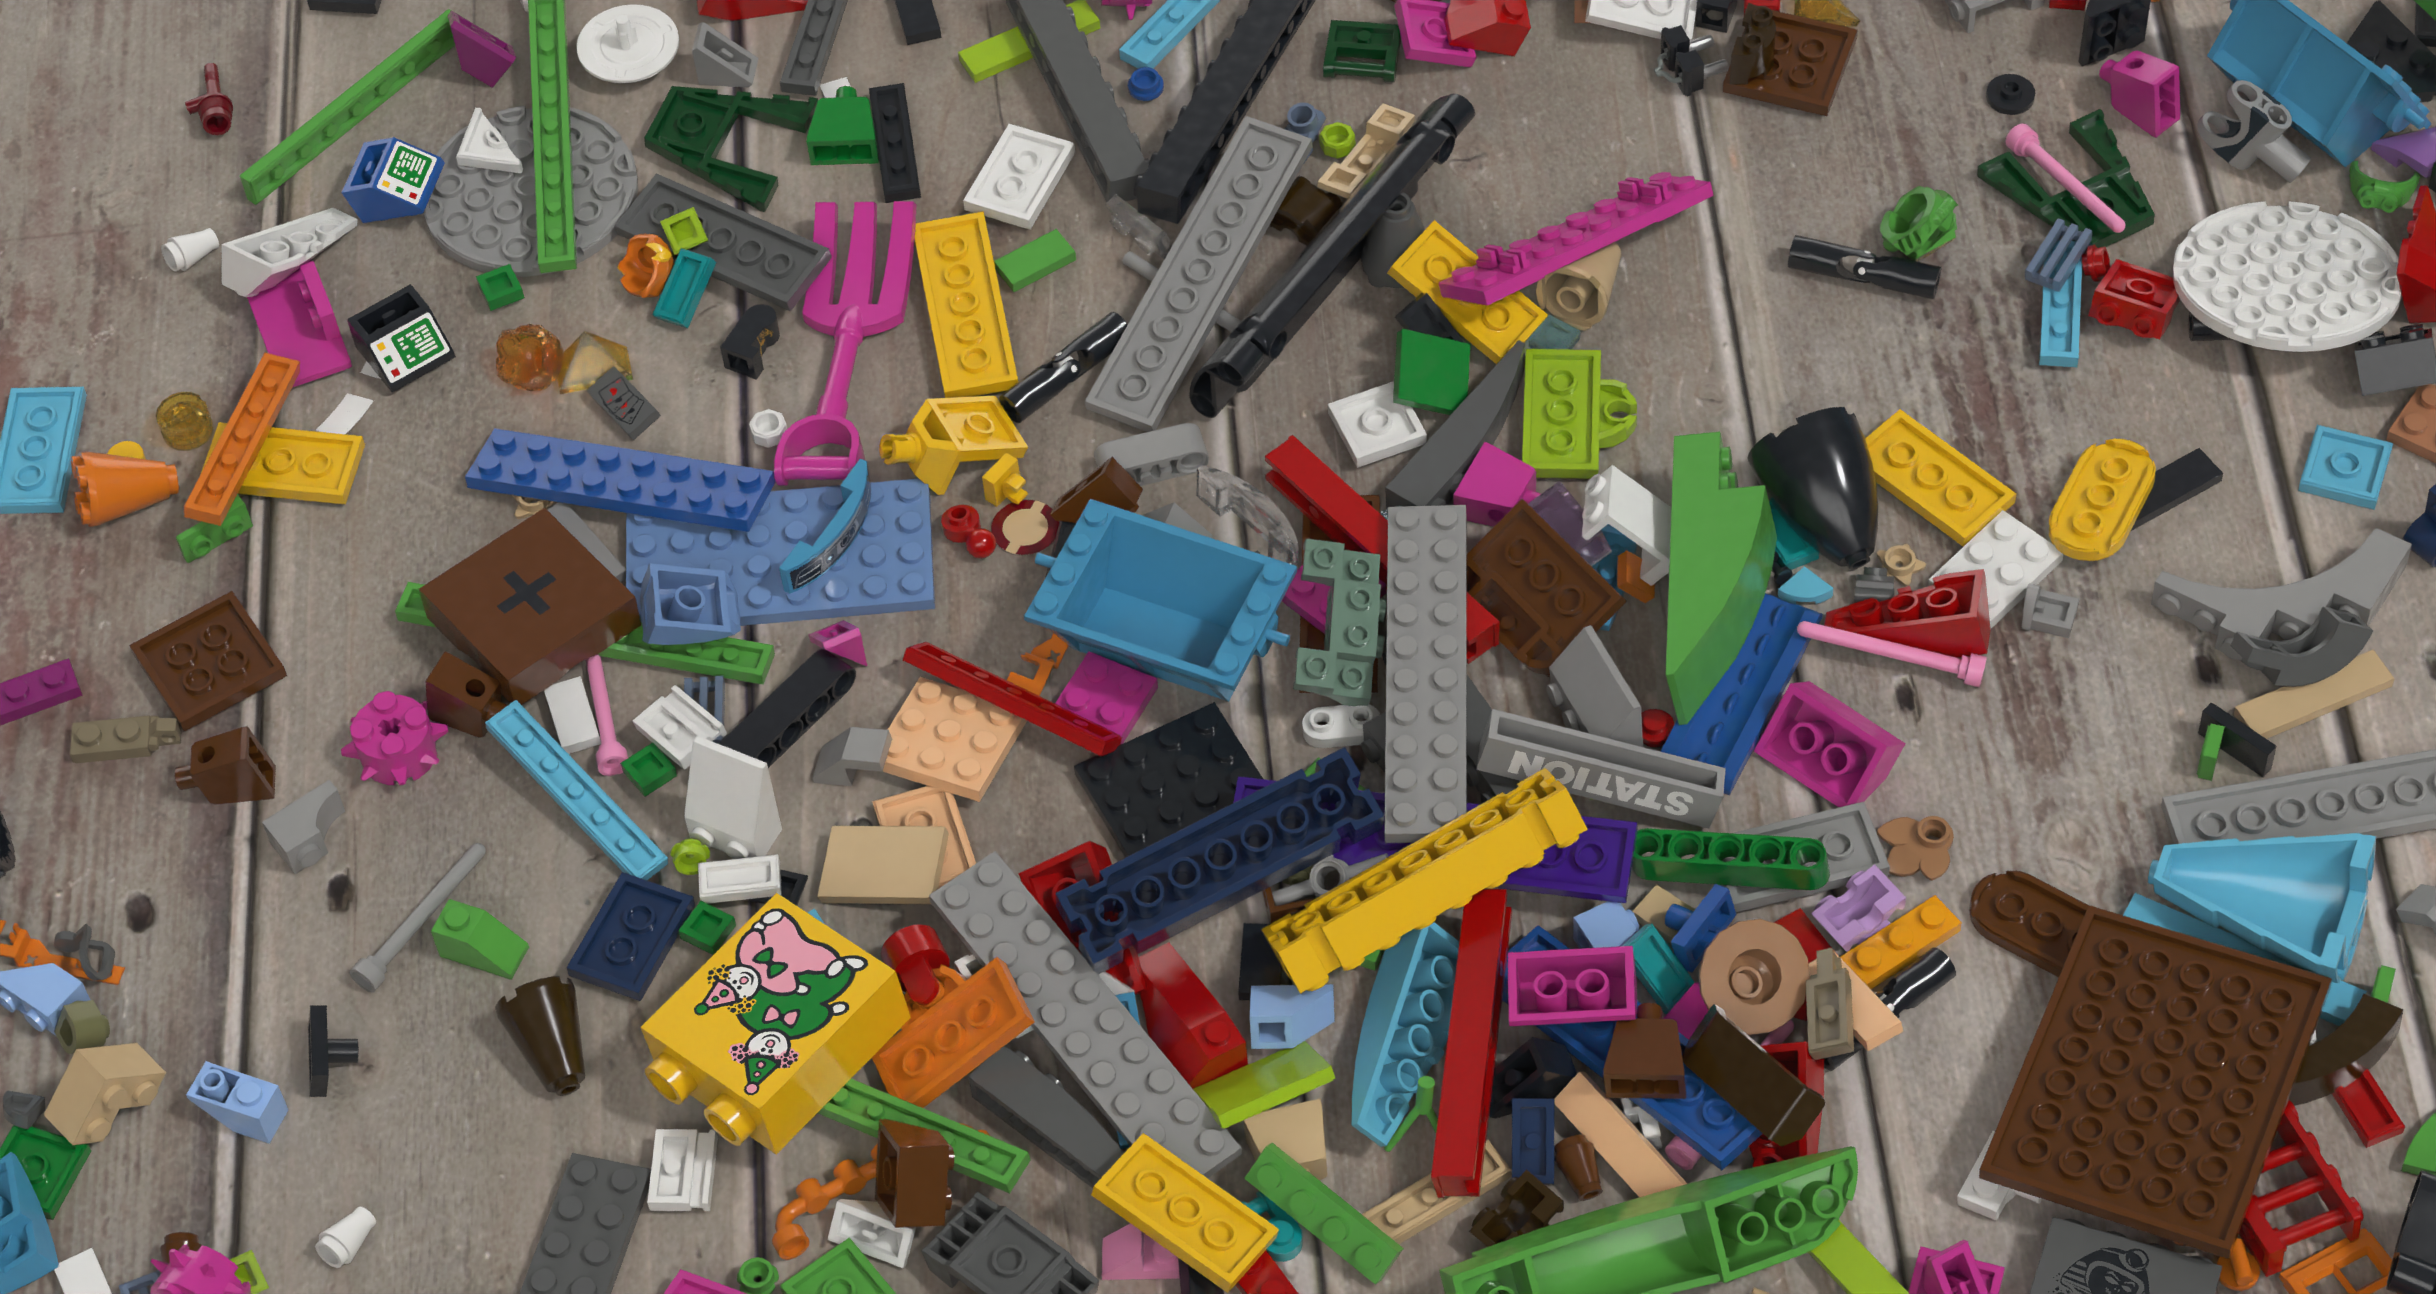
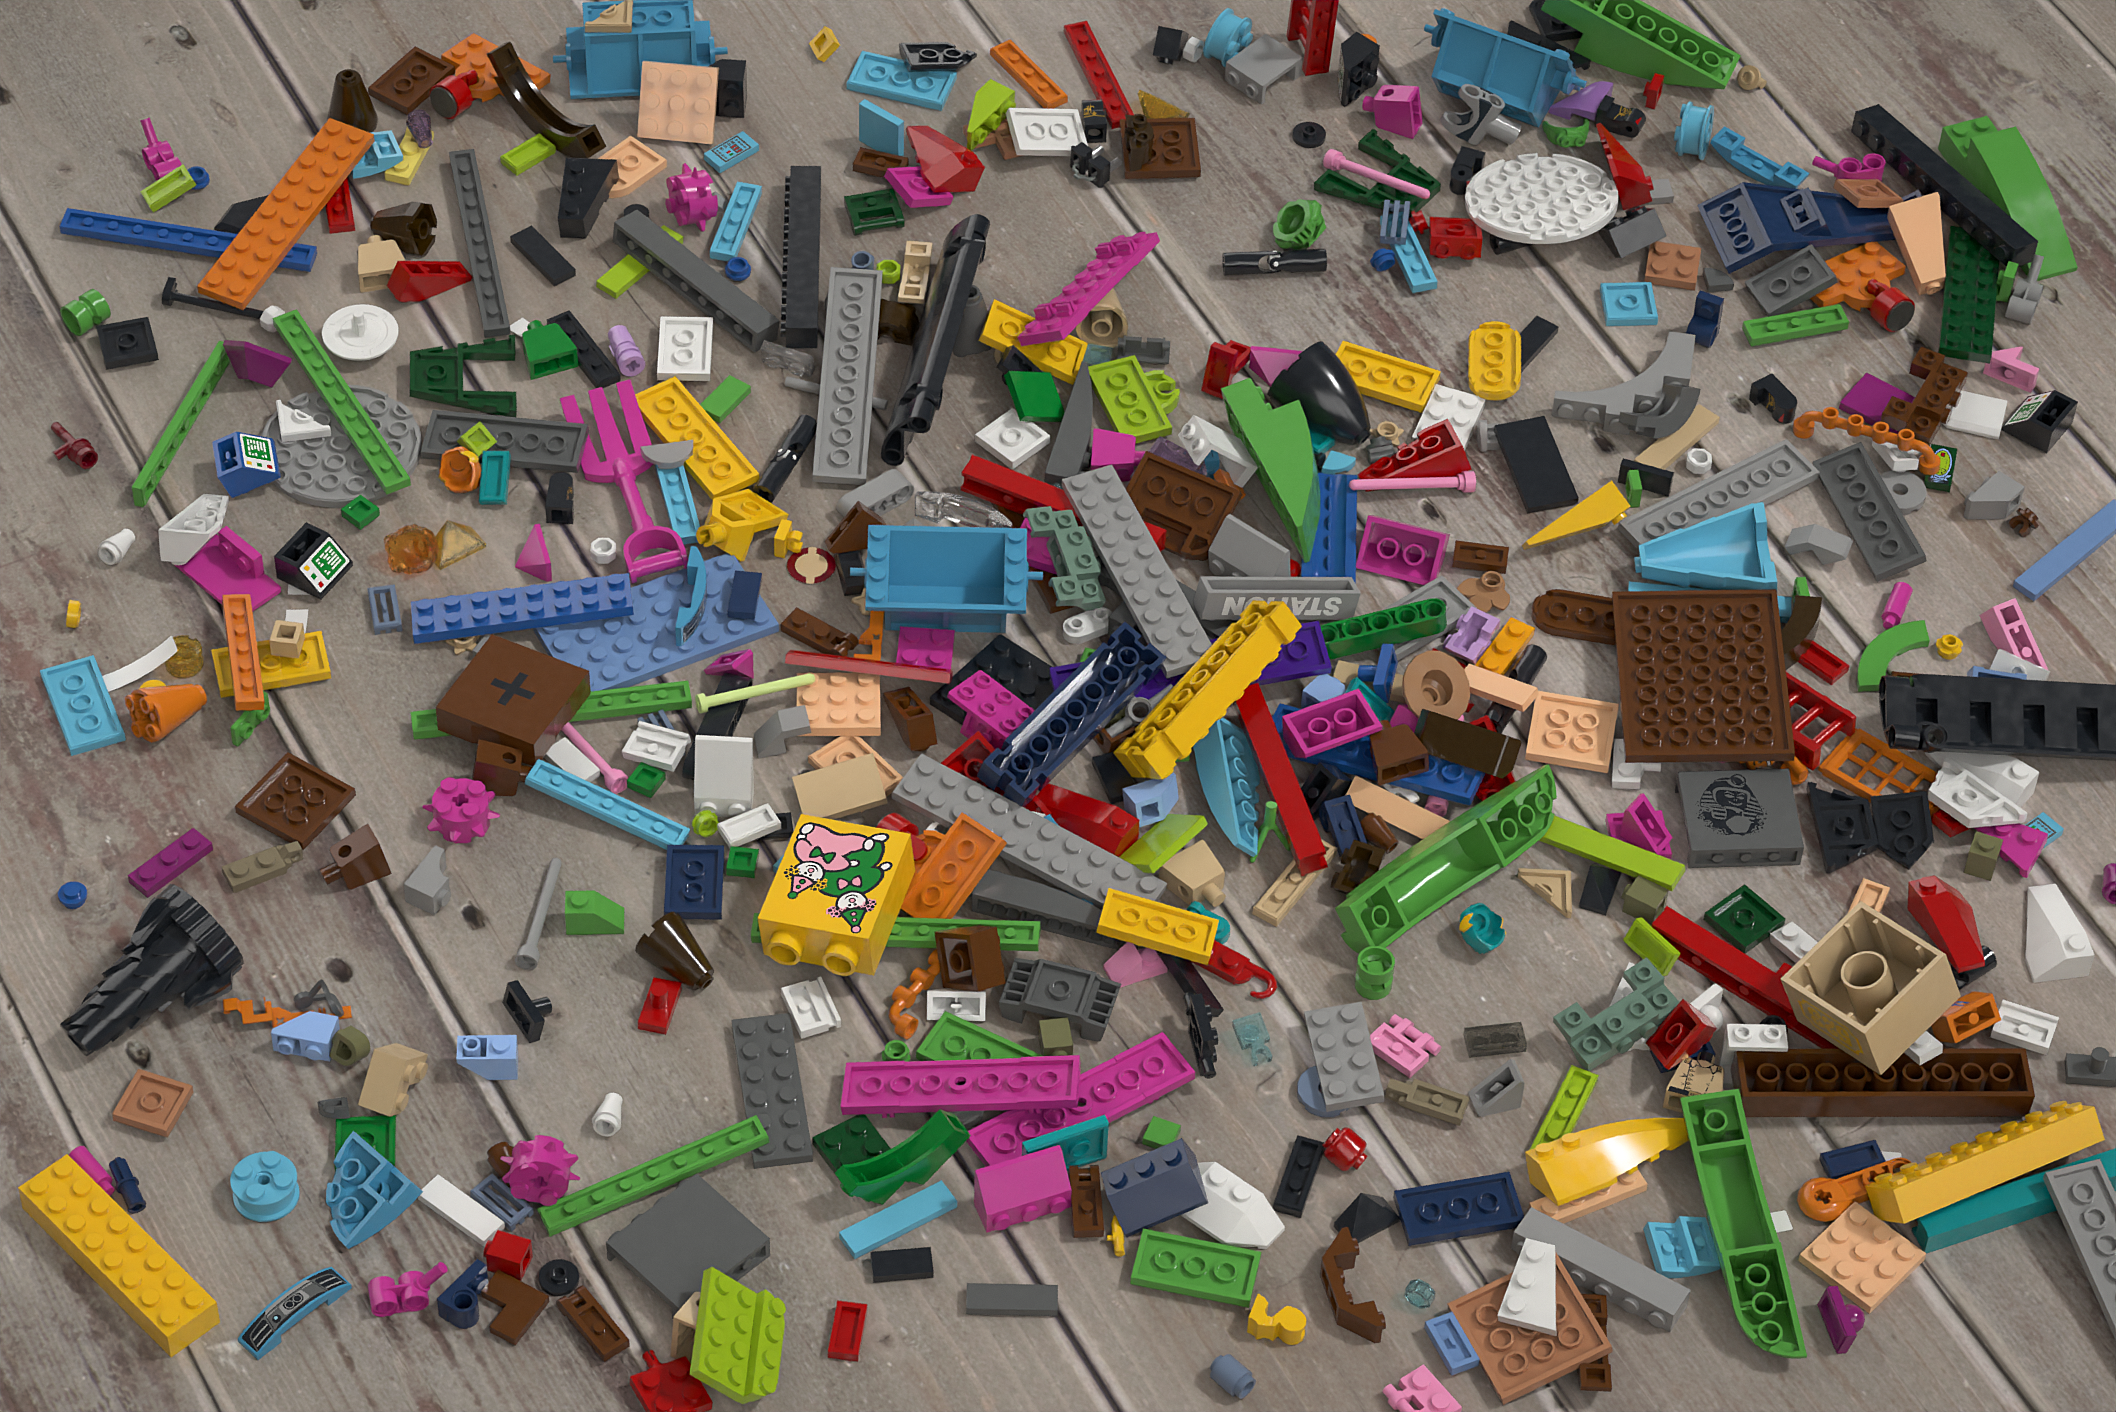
camera: 30 degrees left, 5 degrees down
dark grey tile [586,366,661,441] -> none
medium blue slope [639,563,741,645] -> none
light grey slope [692,22,758,87] -> none
red plate [941,505,996,559] -> none
bright green plate [1244,1143,1404,1285] -> none
dark tan hinge [1806,948,1854,1060] -> none
none -> yellow tile [66,600,81,628]
none -> white sticker [102,636,177,692]
none -> tan plate [270,620,305,658]
none -> sand blue tile [367,584,402,635]
none -> dark pink slope [515,524,552,582]
none -> lavender axle [608,325,645,376]
none -> red tile [638,977,682,1035]
none -> light grey tile [640,440,693,469]
none -> medium azure plate [655,464,700,545]
none -> yellowish green bar [695,673,815,714]
none -> dark blue tile [727,570,762,620]
none -> reddish brown plate [780,607,859,657]
none -> reddish brown slope [883,686,938,751]
none -> dark pink bracket [947,670,1035,749]
none -> dark grey hinge [1117,335,1170,364]
none -> red bracket [1201,340,1251,399]
none -> dark pink slope [1249,346,1302,386]
none -> blue plate [1370,248,1395,271]
none -> black leg [1449,146,1486,195]
none -> reddish brown plate [1452,540,1509,574]
none -> black tile [1494,416,1579,514]
none -> yellow wedge [1522,480,1631,550]
none -> light nougat plate [1525,691,1619,773]
none -> white tile [1686,448,1712,474]

